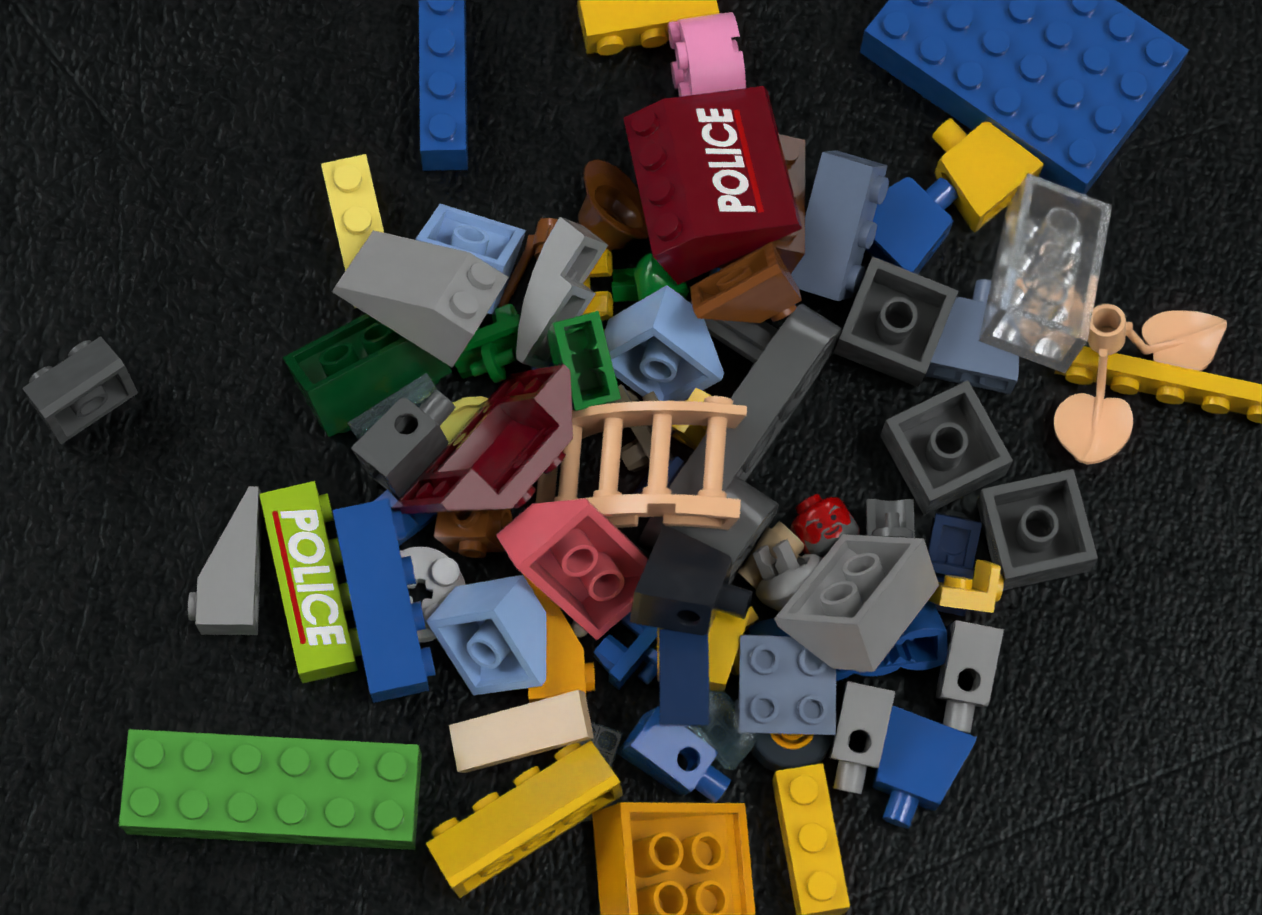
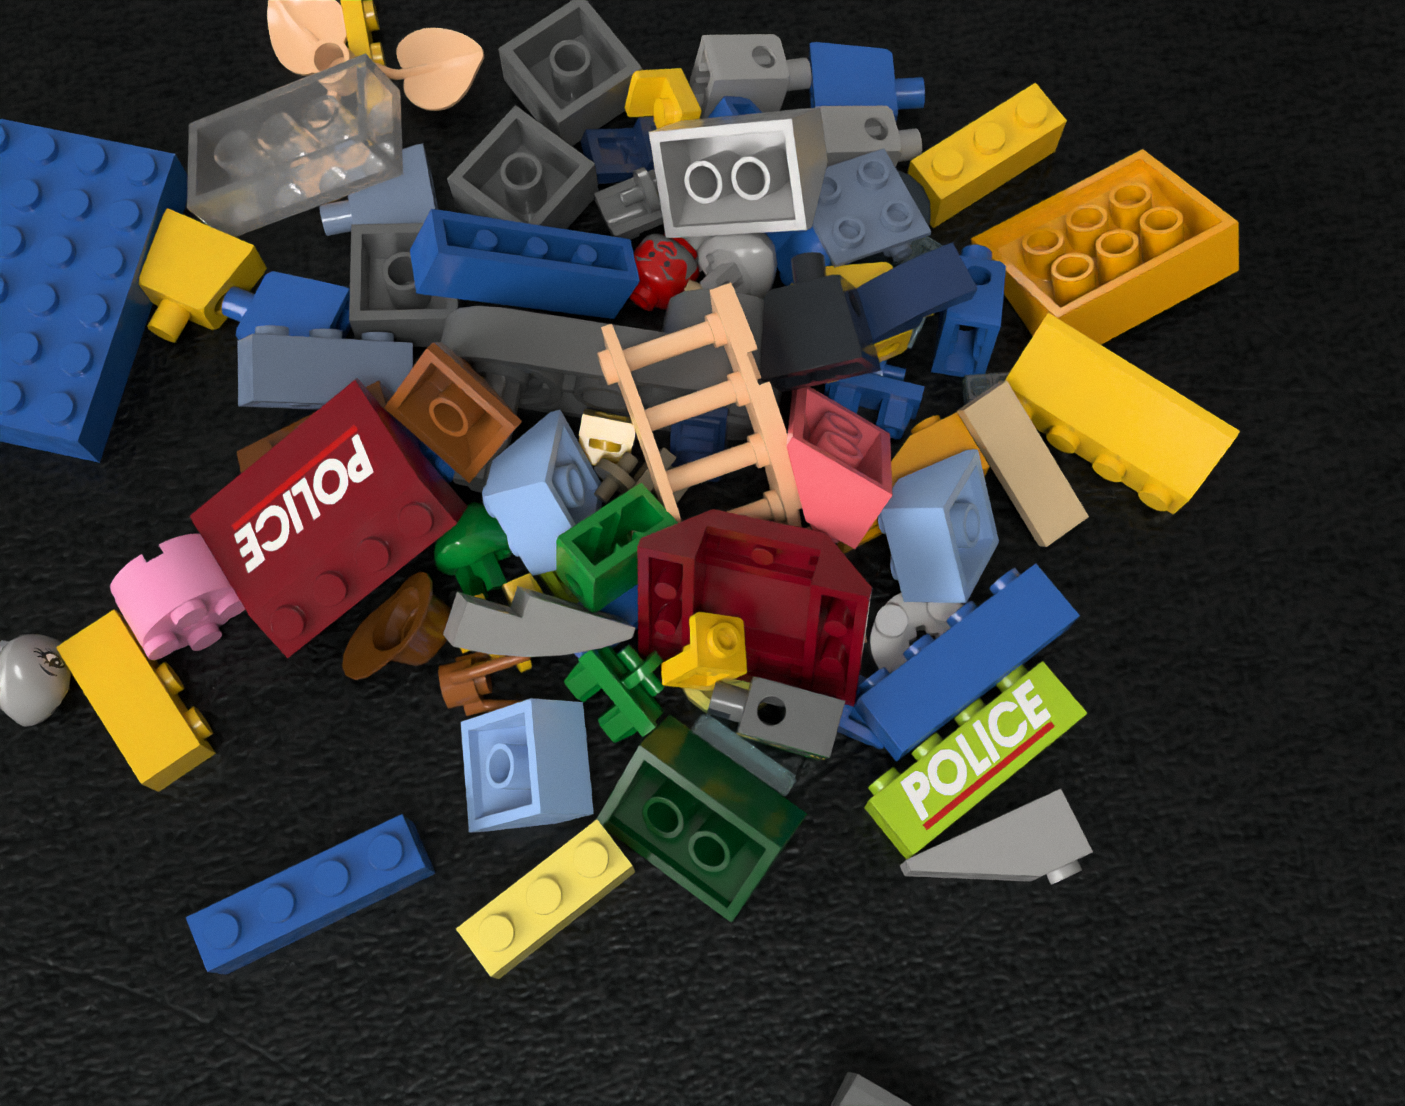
camera: 110 degrees left, 0 degrees up
bright green brick [119,729,422,850] -> none
light grey slope [332,230,509,367] -> none
none -> blue brick [410,209,640,319]
none -> yellow bracket [661,612,747,691]

